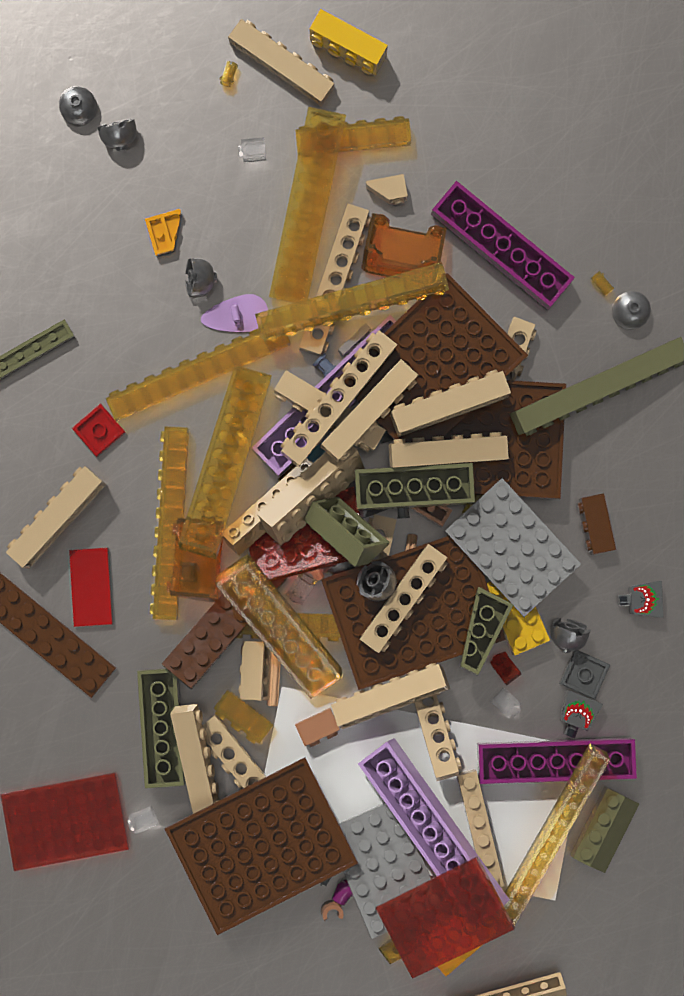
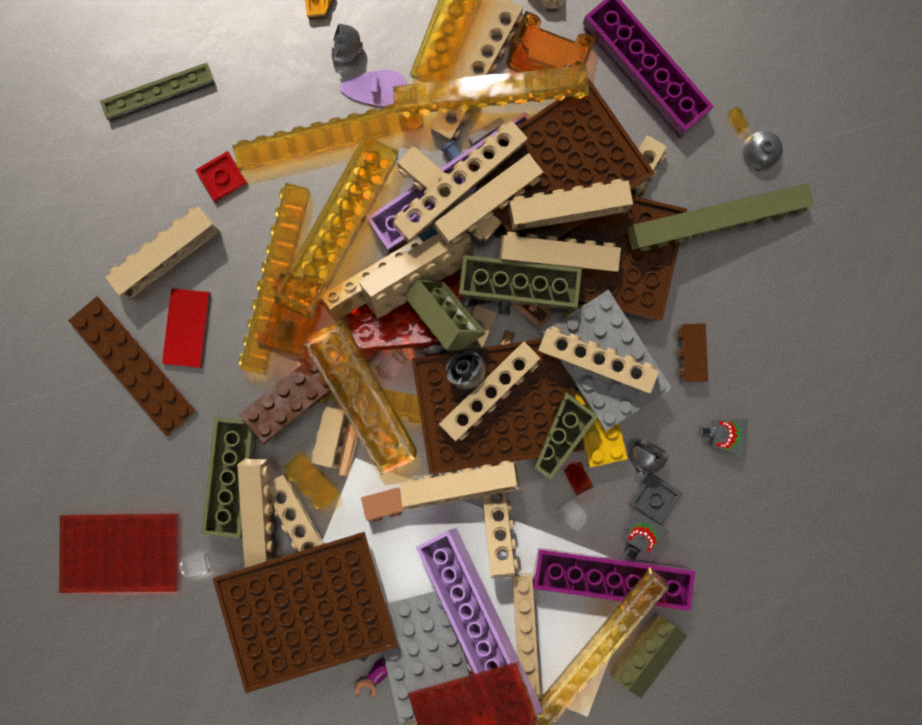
camera: 10 degrees right, 0 degrees up
none -> tan brick [538,326,659,394]

